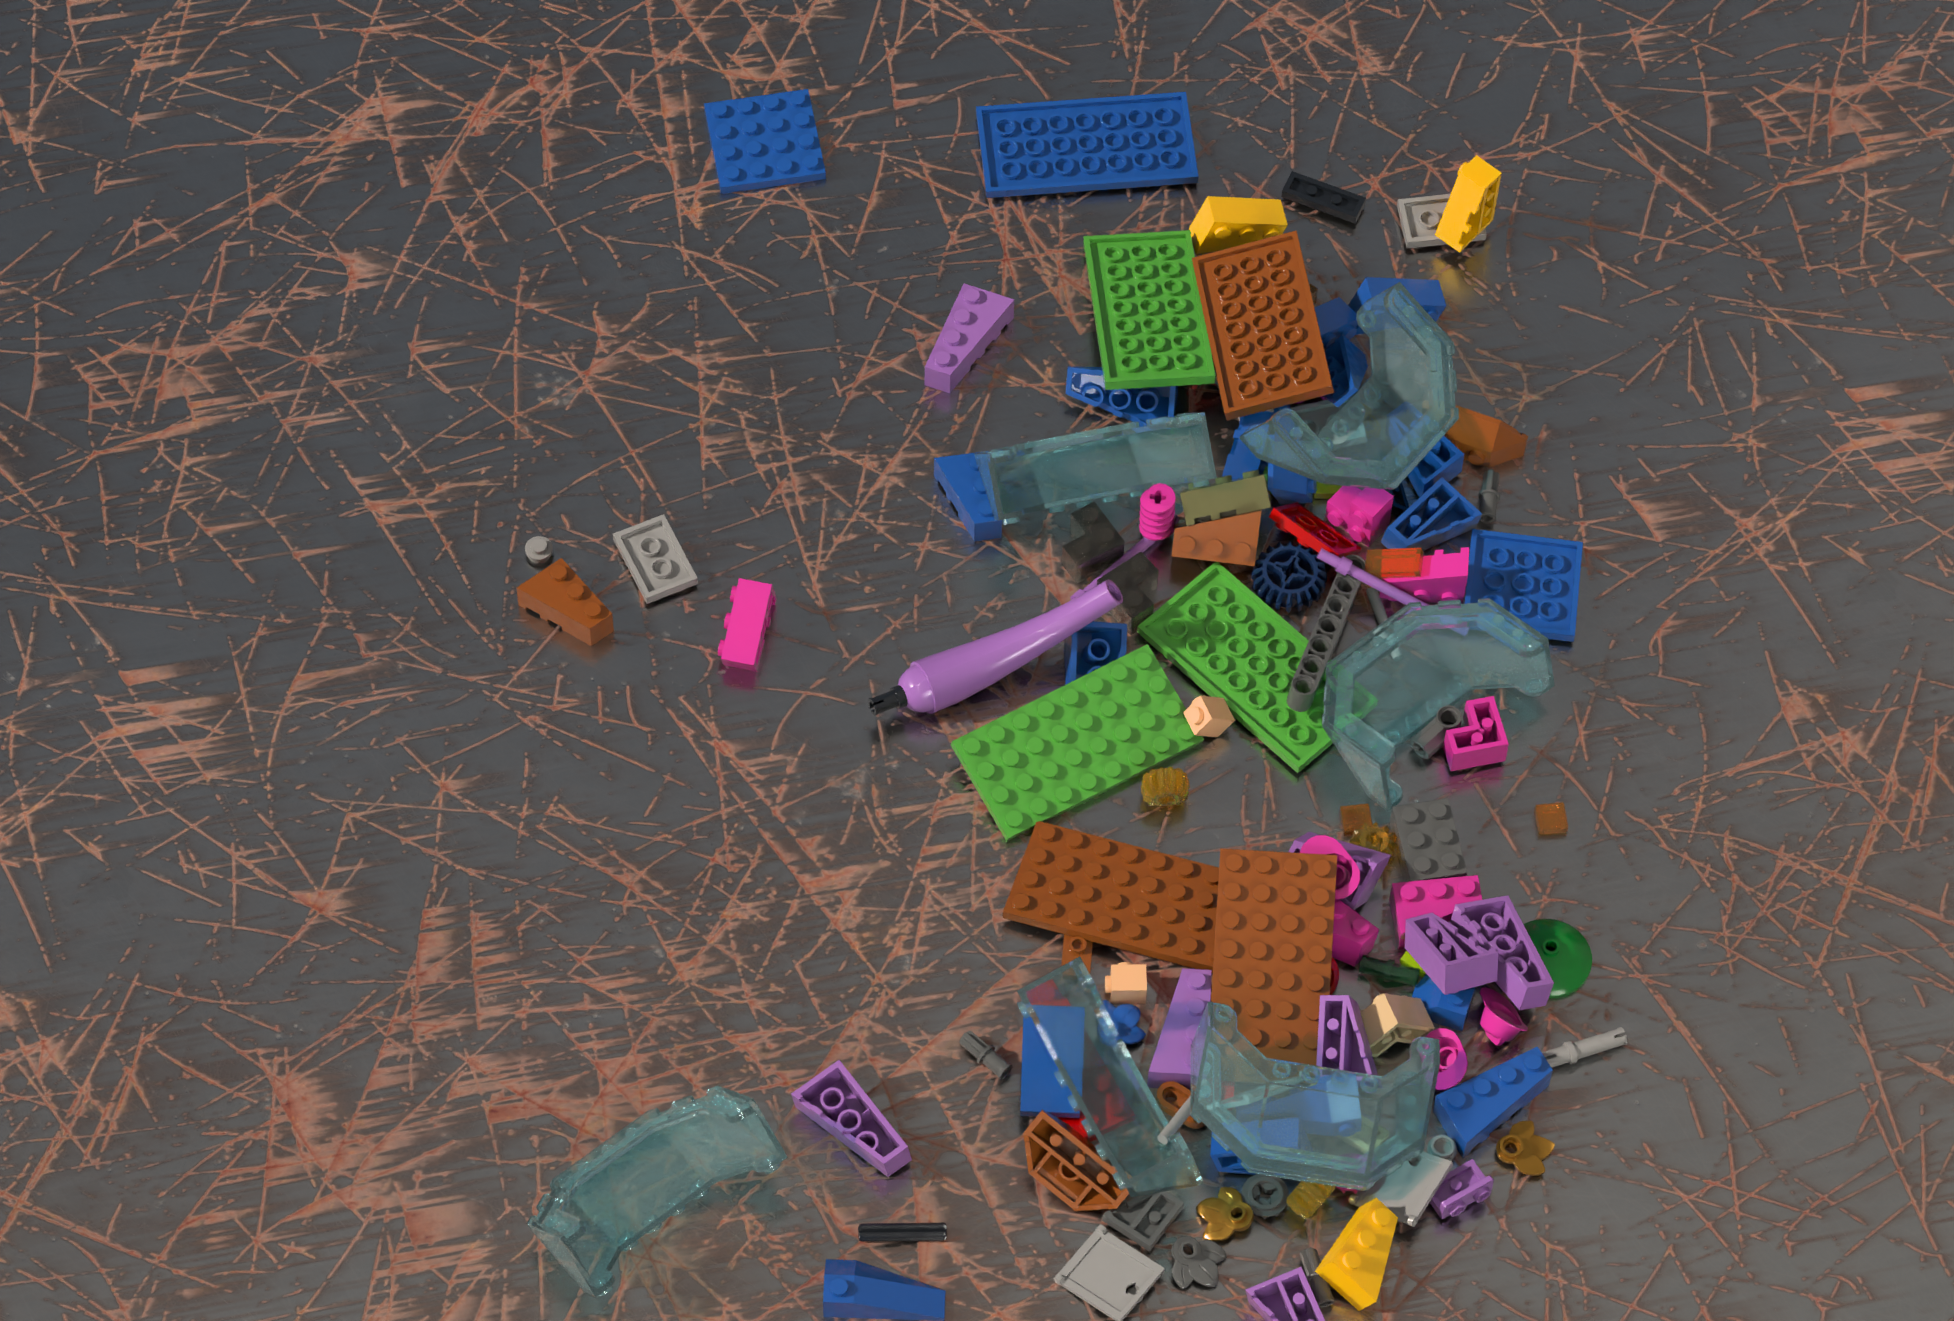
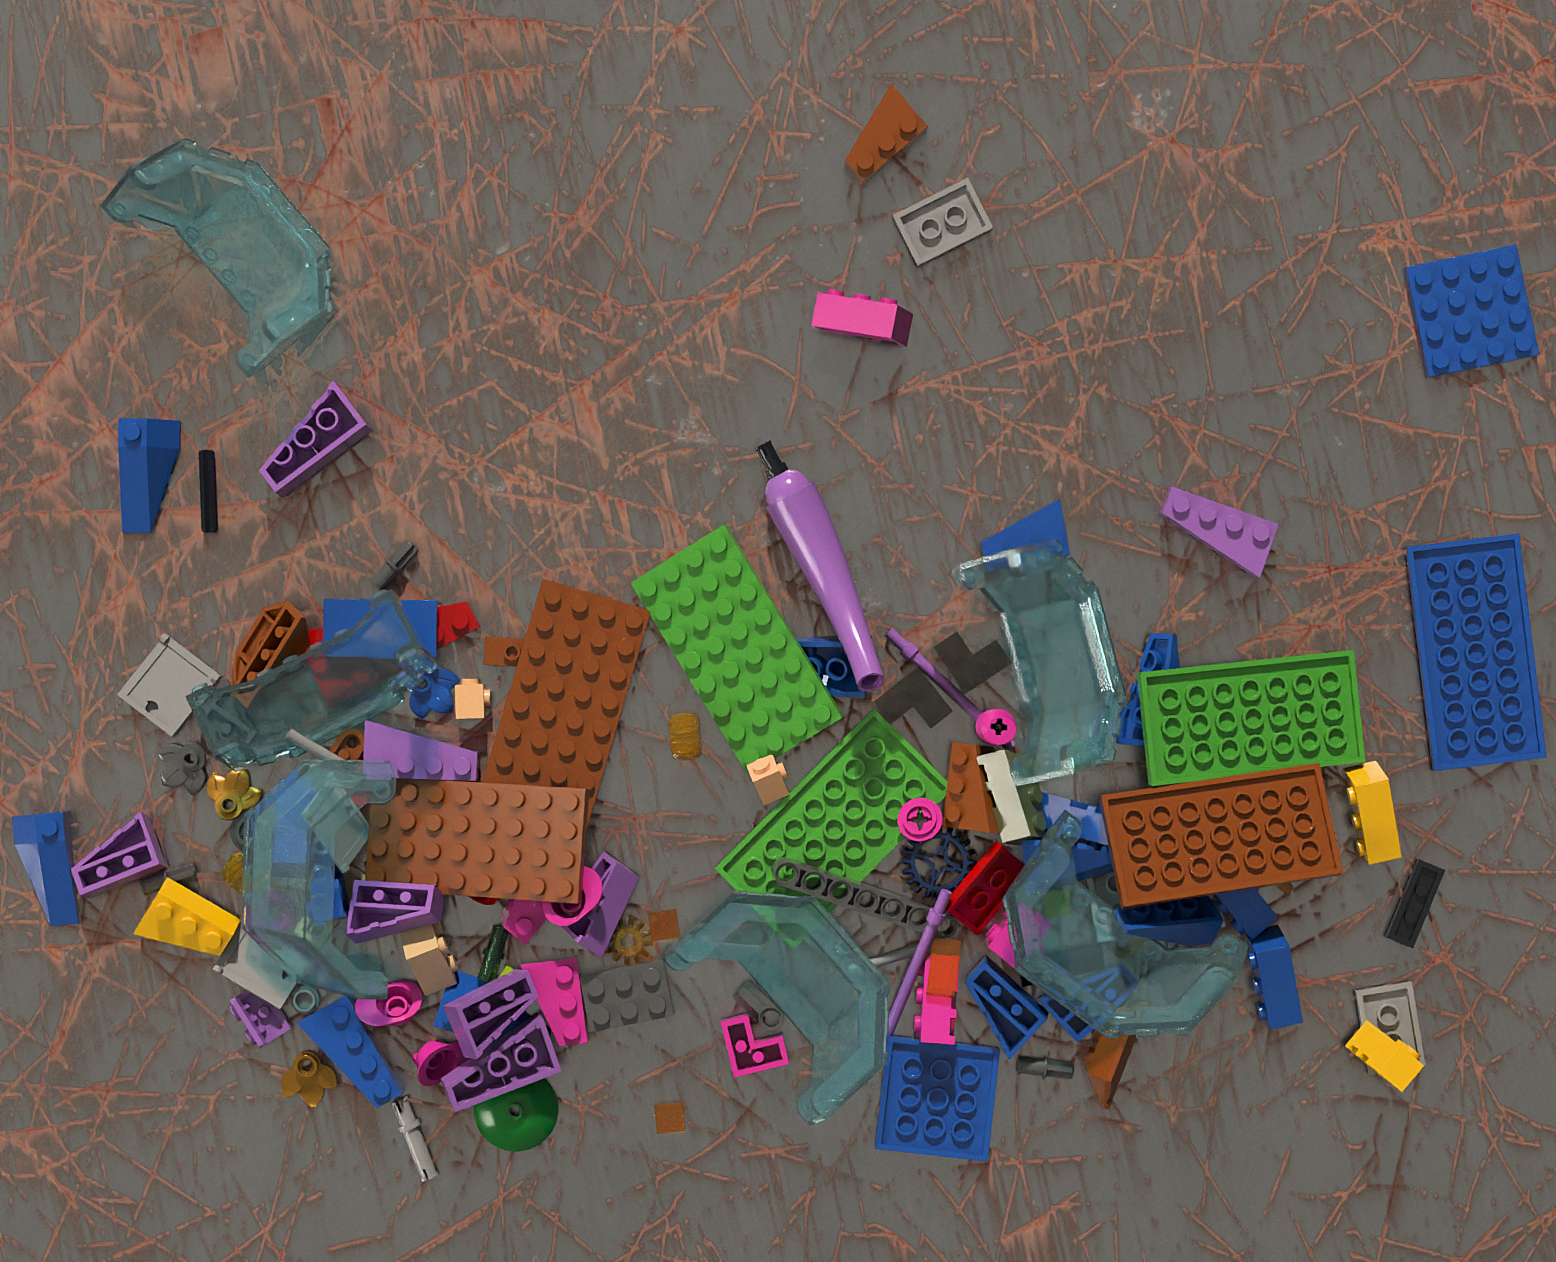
camera: 90 degrees right, 30 degrees up
light grey plate [525,536,553,563] -> none
none -> dark pink gear [897,798,943,843]

